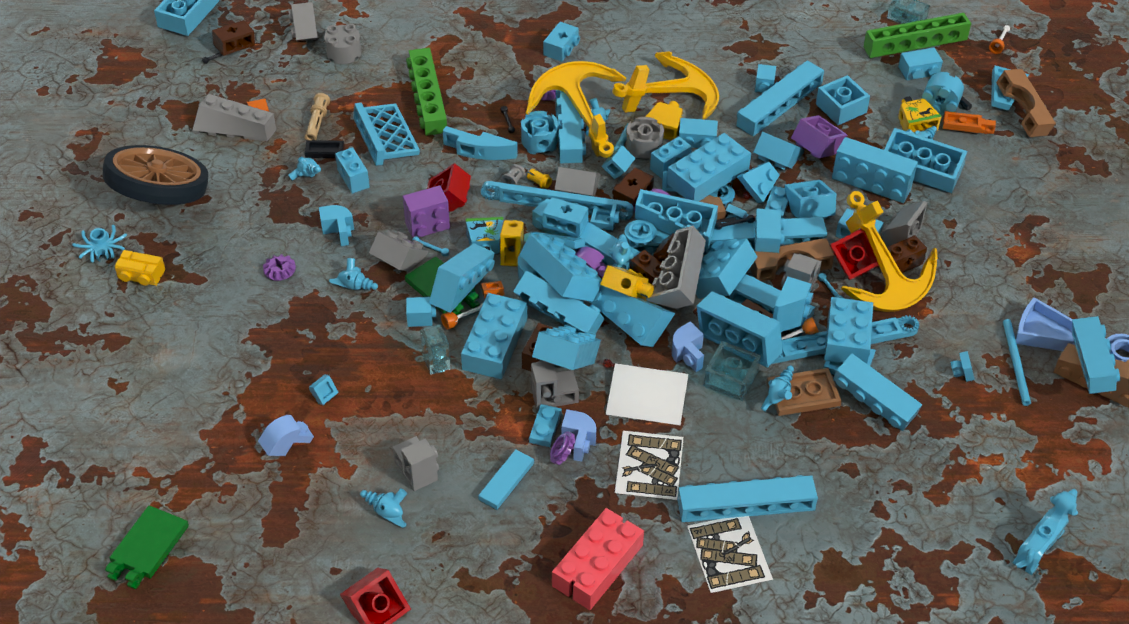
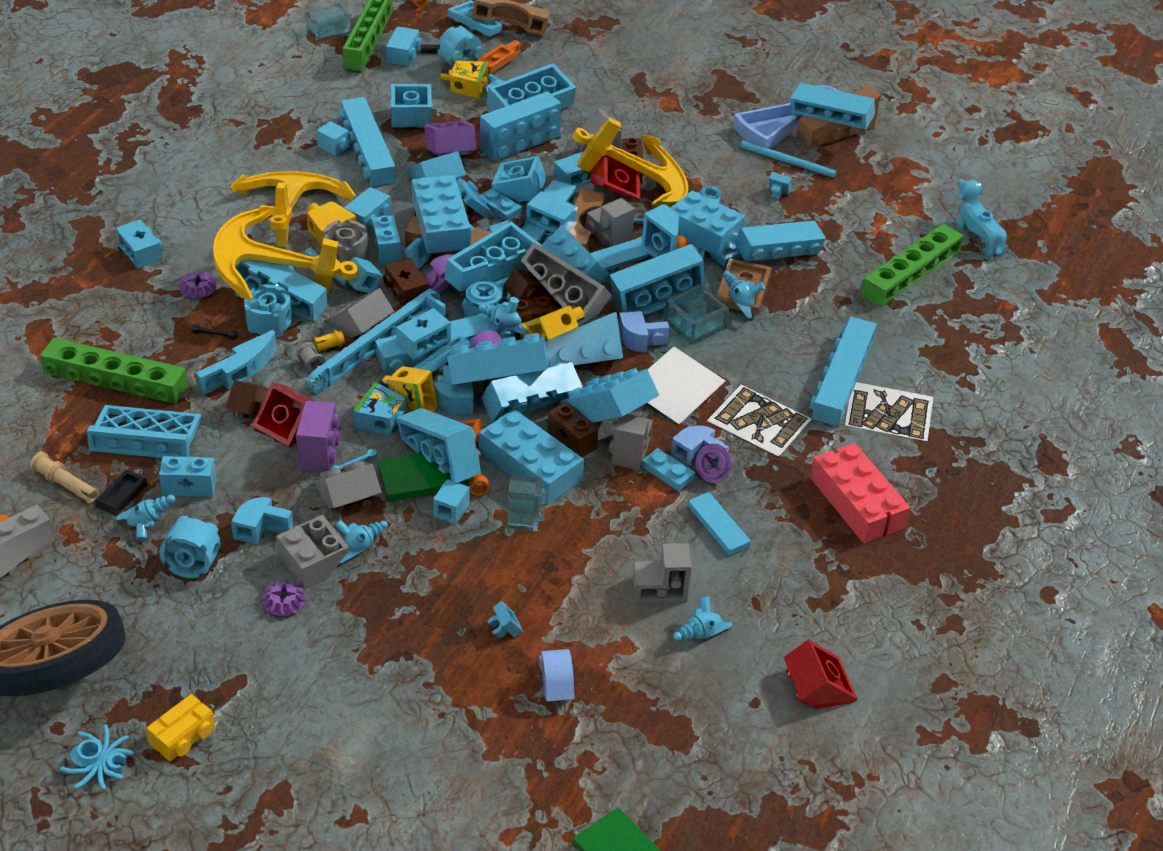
camera: 65 degrees left, 5 degrees down
none -> medium azure brick [159,516,221,579]
none -> reddish brown slope [226,380,269,418]
none -> light grey slope [276,515,349,590]
none -> bright green brick [861,224,964,307]

